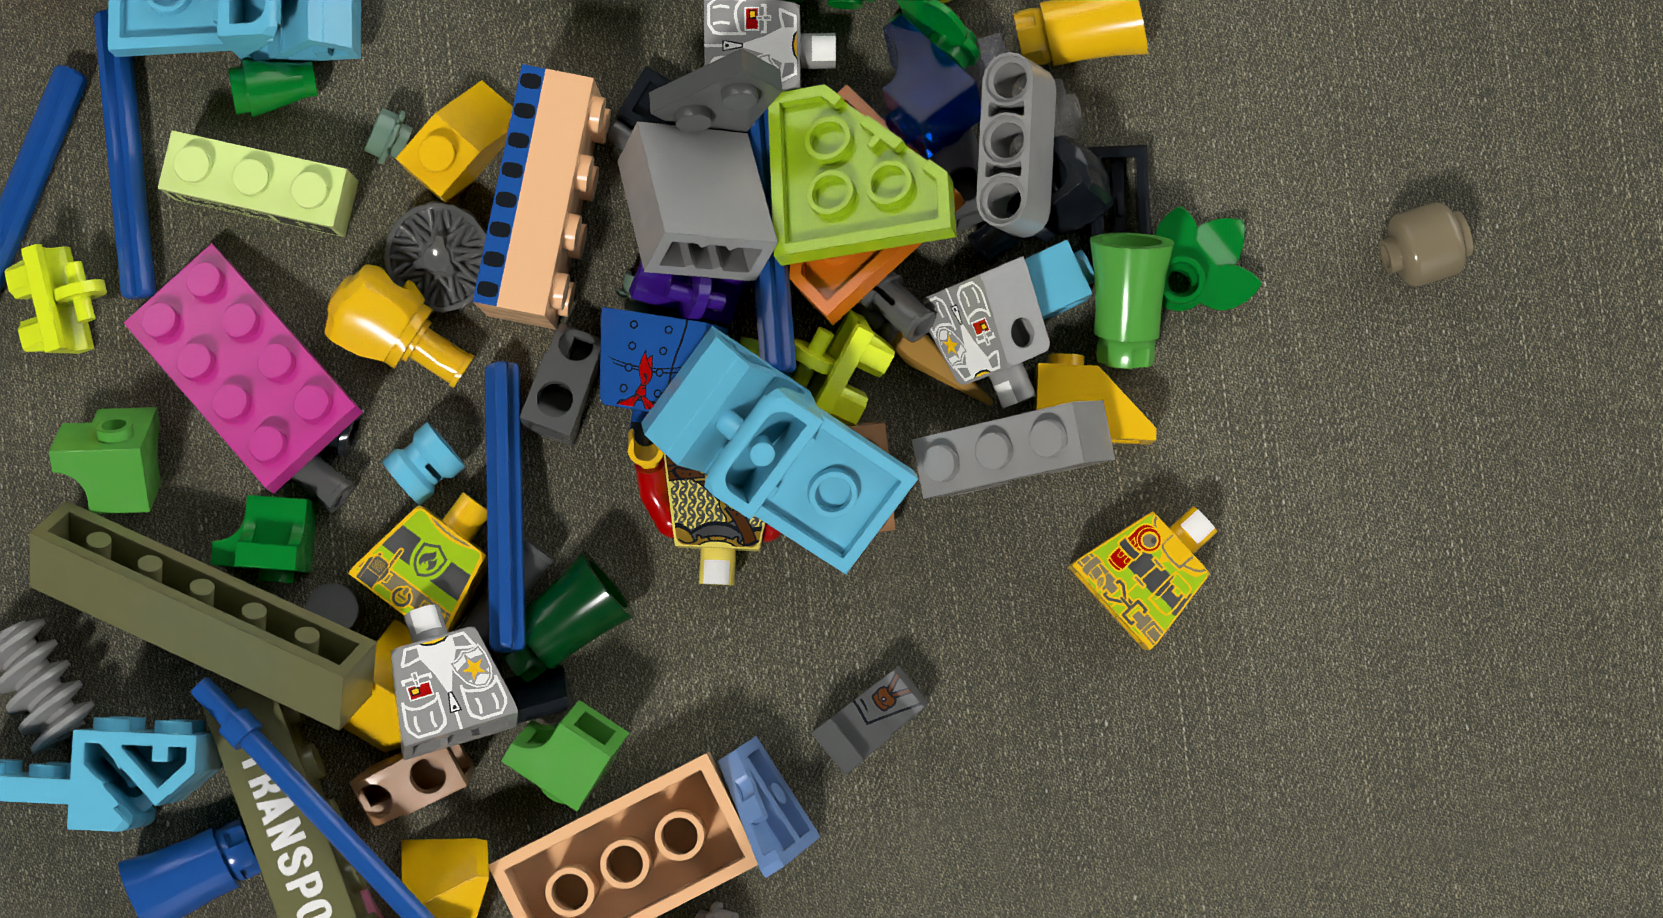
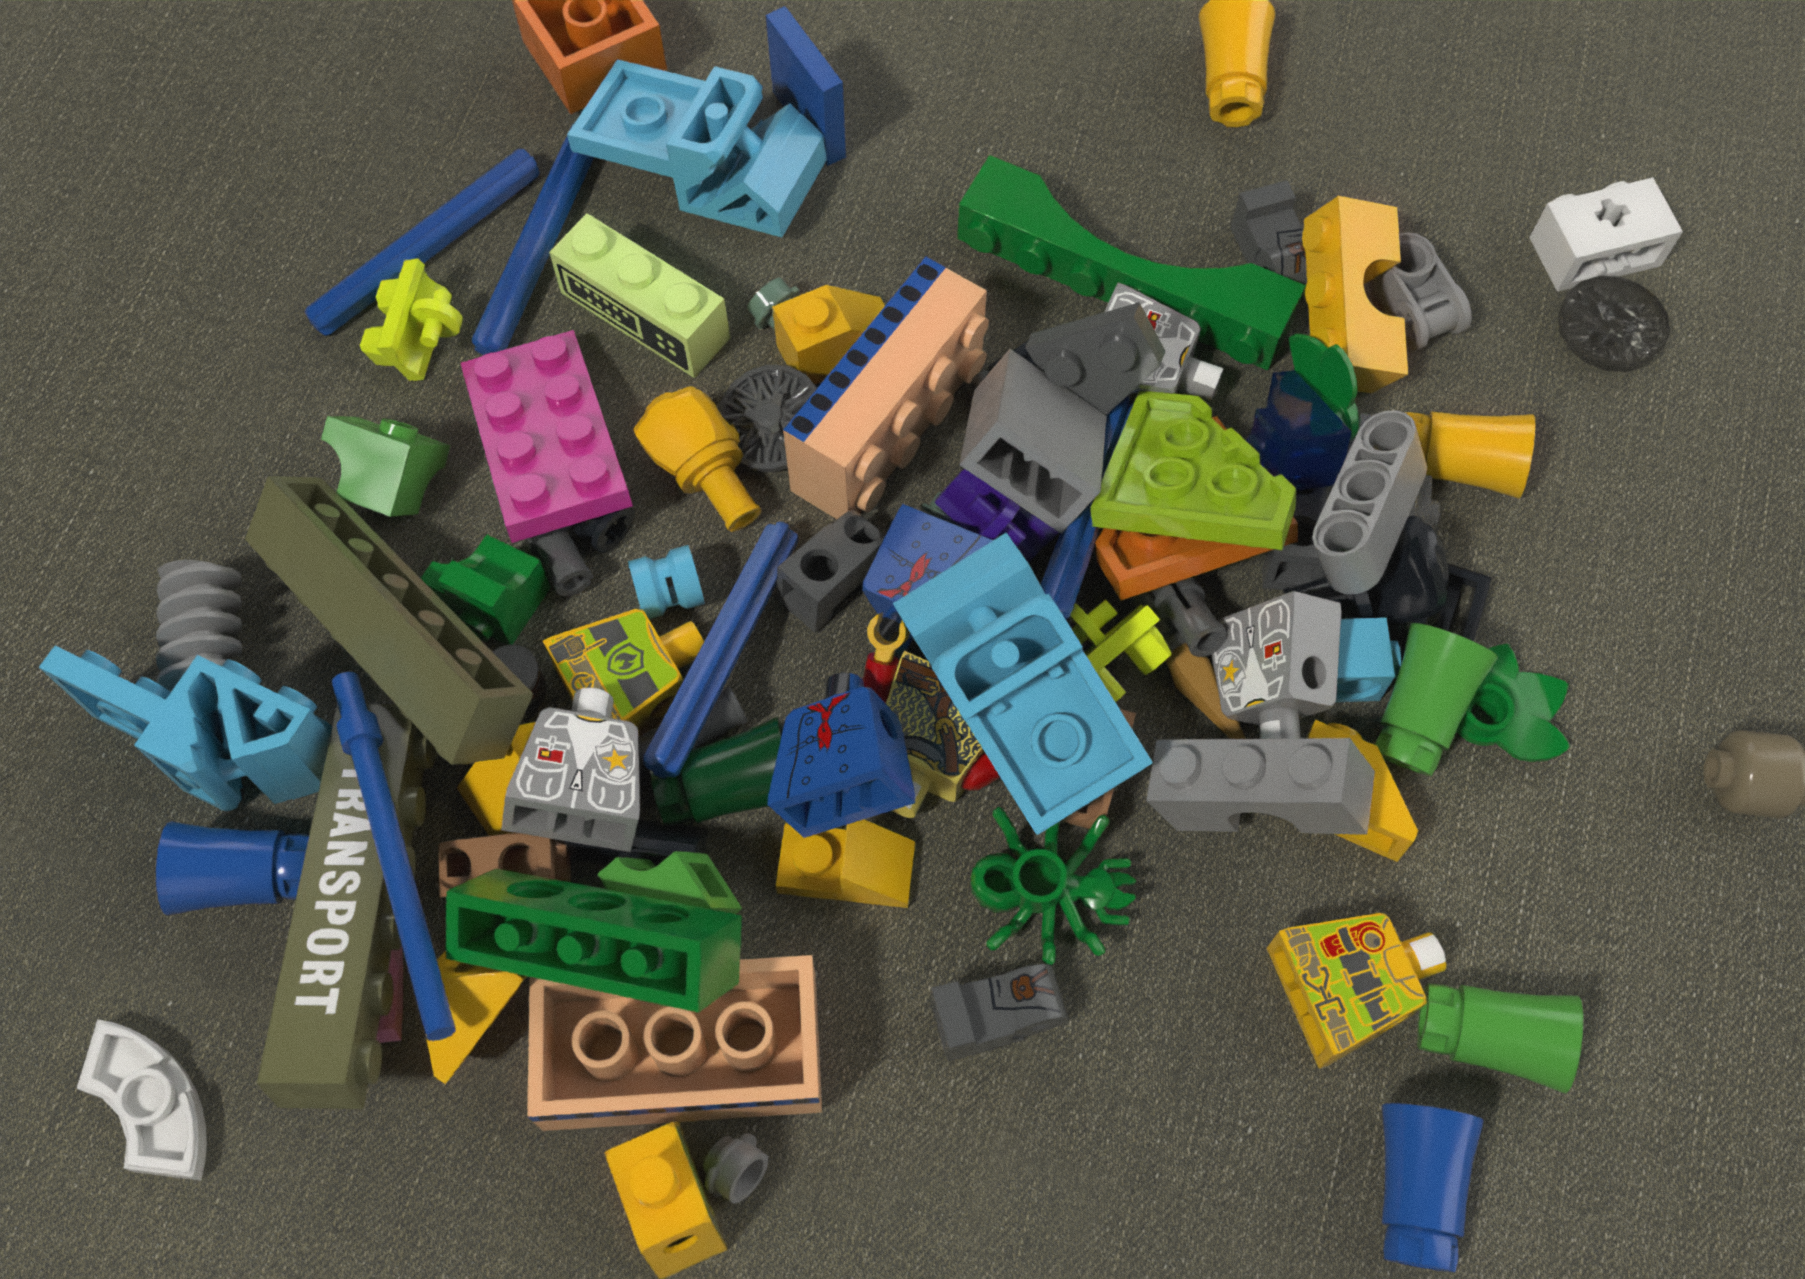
camera: 20 degrees right, 20 degrees down
green cone [228,60,318,118] -> none
medium blue wing [718,736,821,878] -> none
none -> green brick [446,868,742,1013]
none -> blue torso [768,672,915,838]
none -> yellow slope [776,819,915,908]
none -> green animal [970,807,1136,966]
none -> blue plant [1381,1103,1484,1272]
none -> bright green plant [1417,983,1583,1093]

